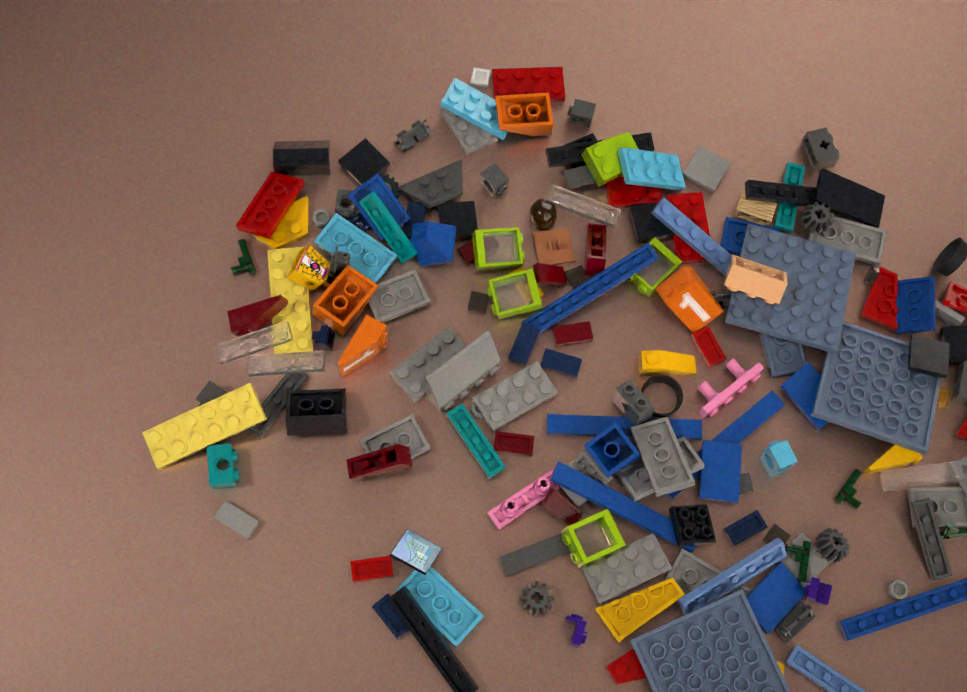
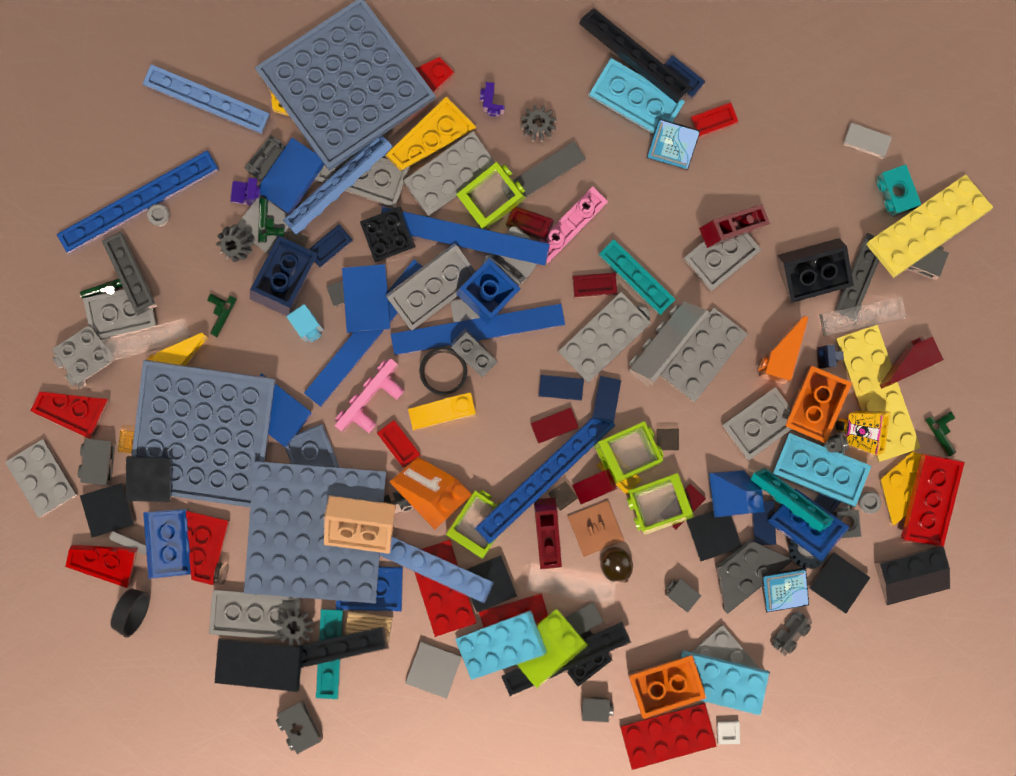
camera: 175 degrees right, 15 degrees up
clear plate [214,321,293,365] -> none
light grey plate [630,416,695,497] -> none
none -> dark blue slope [250,236,318,316]
none -> piece [762,567,809,613]

